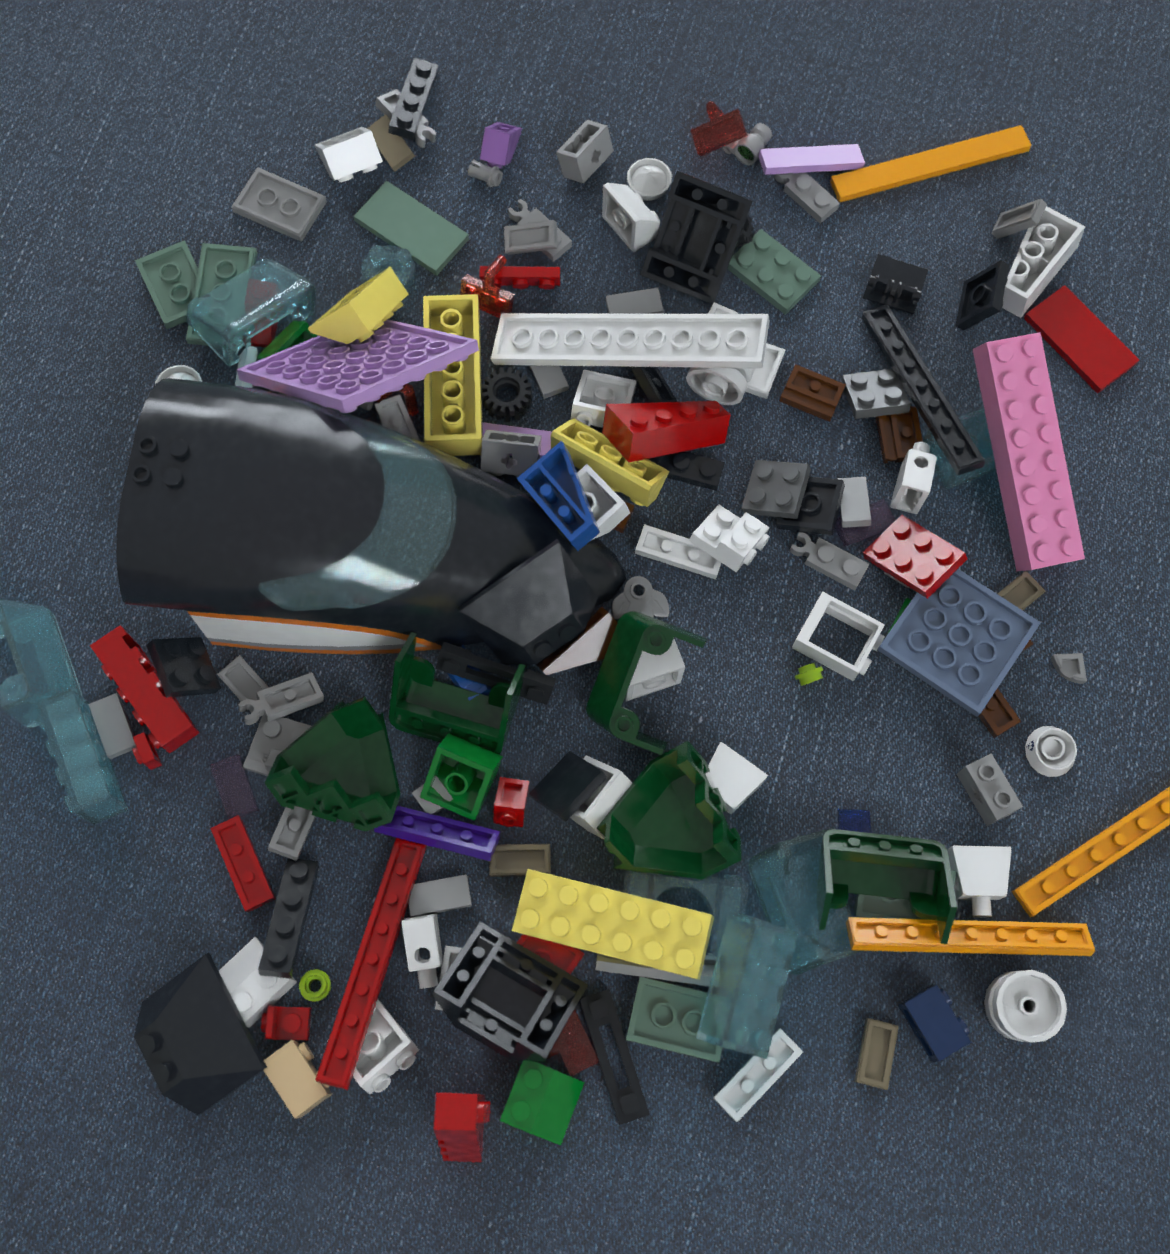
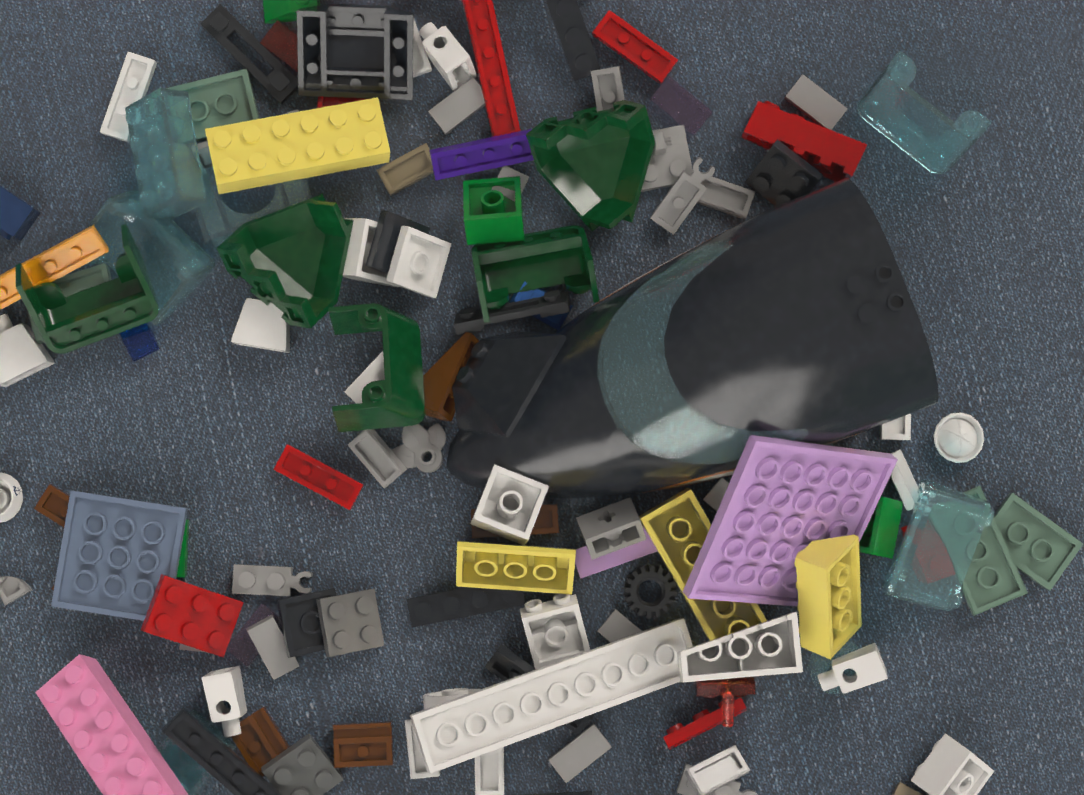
camera: 155 degrees right, 15 degrees up
clear light blue brick [36,688,128,825] -> none
red plate [132,732,162,770] -> none
light grey tile [232,167,327,242] -> none
sand green tile [354,180,469,276] -> none
red bracket [494,777,529,827] -> none
blue wedge [517,441,600,551] -> none
red wedge [602,401,731,462] -> none
white plate [635,524,721,579] -> none
white plate [689,505,770,572] -> none
white window [792,591,885,681] -> none
lime plate [794,663,823,686] -> none
dark tan tile [854,1018,899,1090] -> none
light grey brick [957,753,1023,826] -> none
dark tan tile [997,571,1046,611] -> none
none -> red plate [273,444,364,510]
none -> light grey tile [348,429,407,489]
none -> white plate [386,226,451,298]
none -> white wedge [677,612,803,682]
none -> white torso [817,643,888,694]

